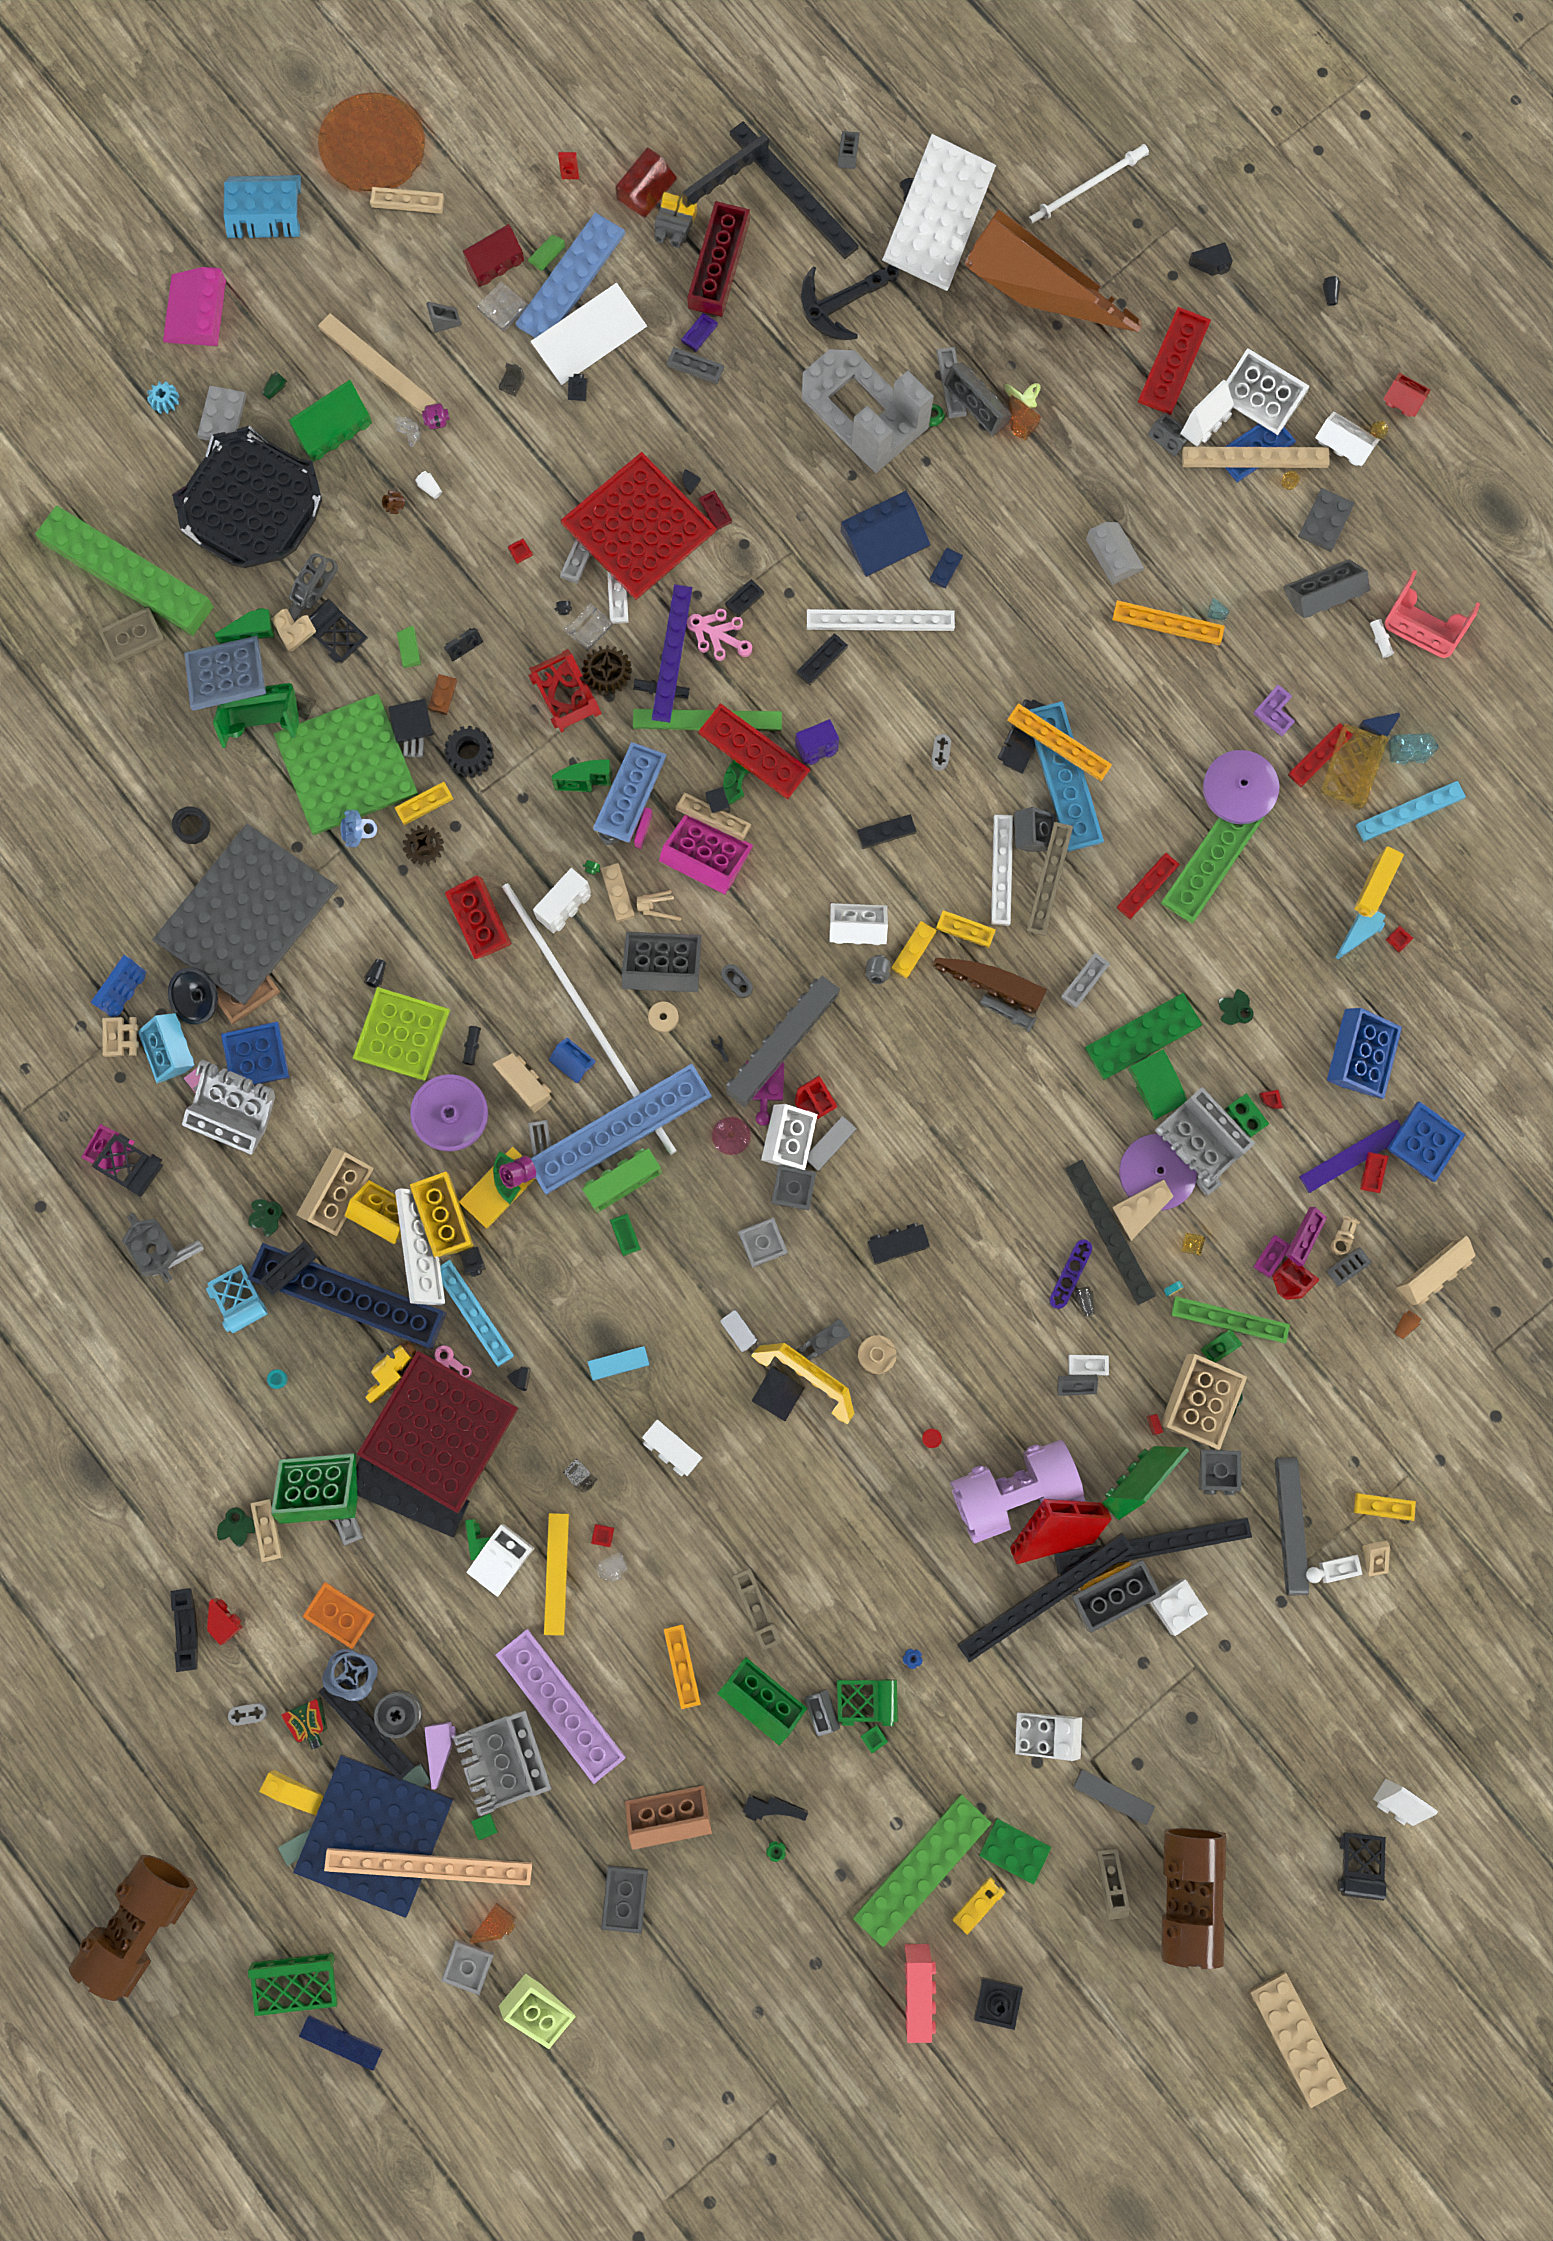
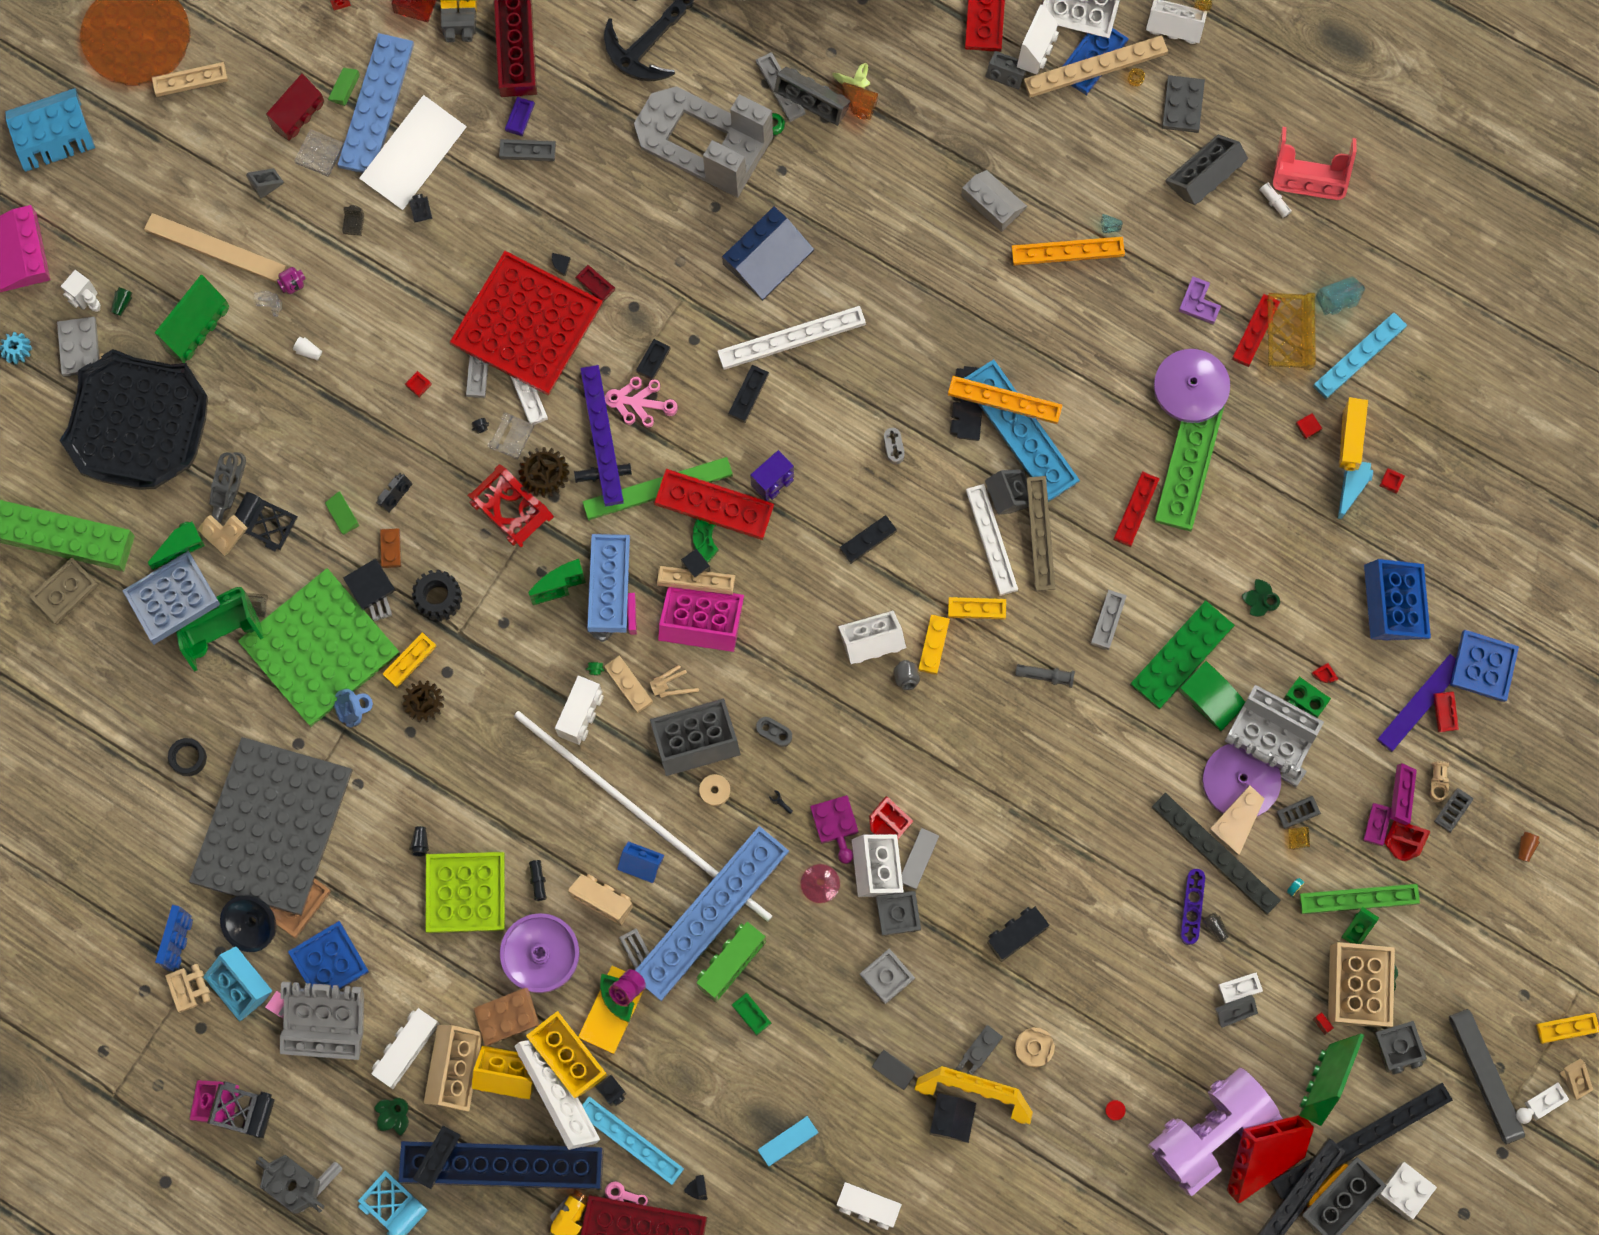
camera: 15 degrees left, 5 degrees down
reddish brown gear [382,490,405,514] -> none
red slope [445,875,512,960] -> none
dark grey brick [726,976,840,1108] -> none
dark blue plate [929,548,963,589] -> none
reddish brown slope [933,958,1047,1014] -> none
dark blue slope [1358,712,1400,743] -> none
tan slope [1397,1236,1476,1306] -> none
none -> white brick [61,270,101,312]
none -> white brick [371,1008,439,1089]
none -> medium nougat plate [474,988,539,1046]
none -> dark grey slope [1277,796,1321,829]
none -> red tile [1296,413,1323,439]

